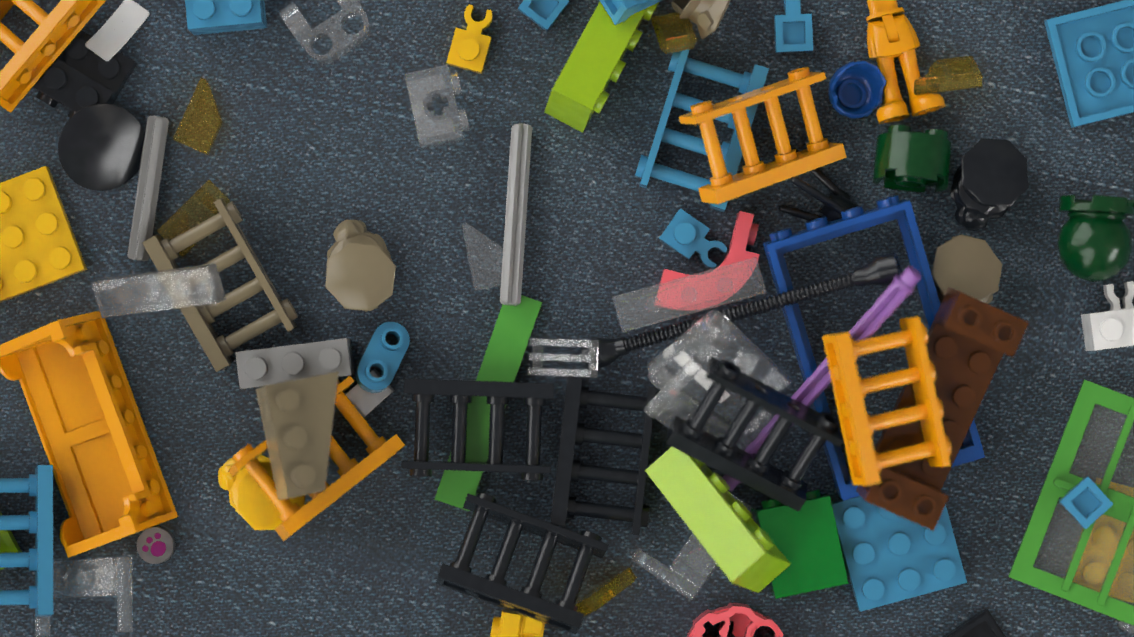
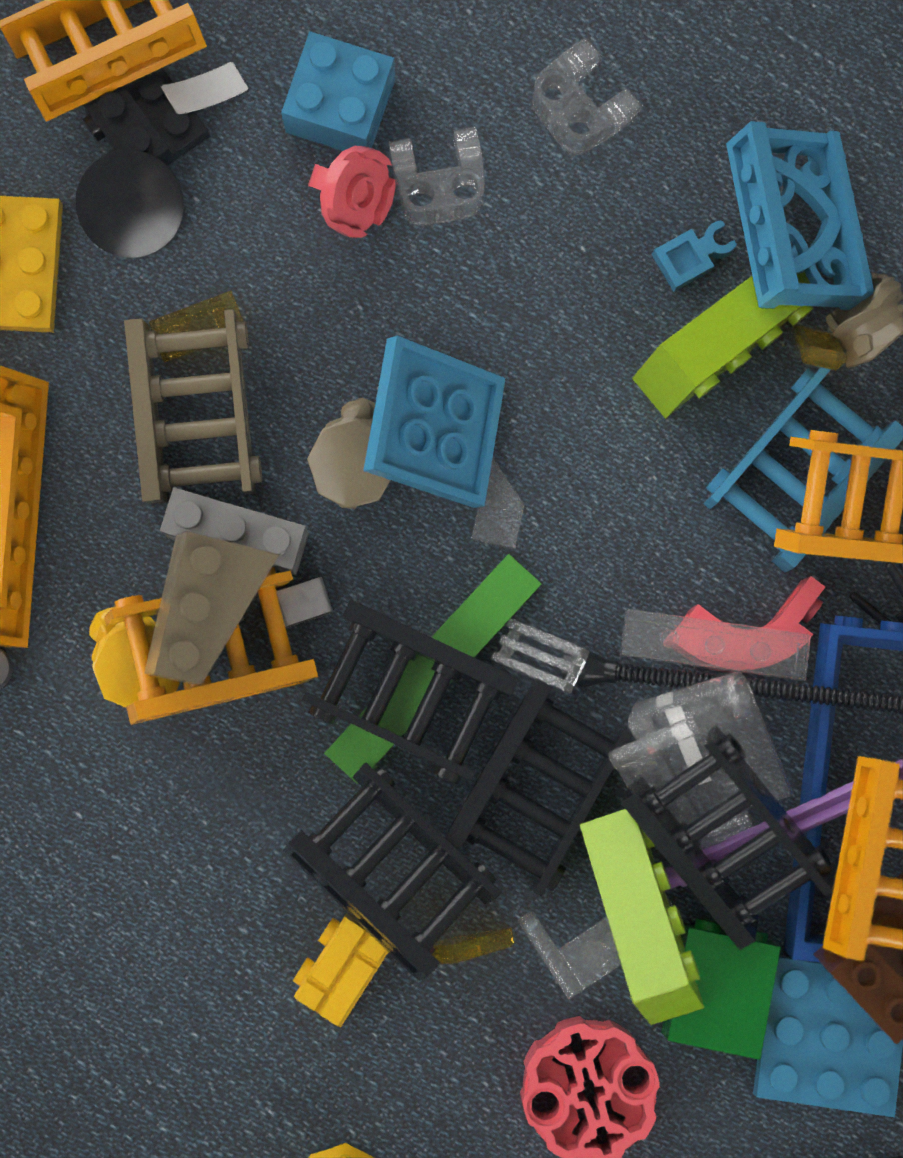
camera: 10 degrees right, 5 degrees down
clear tile [91,263,226,318] -> none
light grey axle [127,116,169,261] -> none
clear yellow tile [173,77,223,155] -> none
dark azure plate [355,322,410,393] -> none
clear brick [404,64,470,149] -> none
yellow plate [446,4,493,74] -> none
light grey axle [500,123,532,306] -> none
dark azure plate [659,208,728,269] -> none
none -> coral tile [308,146,396,238]
none -> dark azure plate [363,336,506,508]

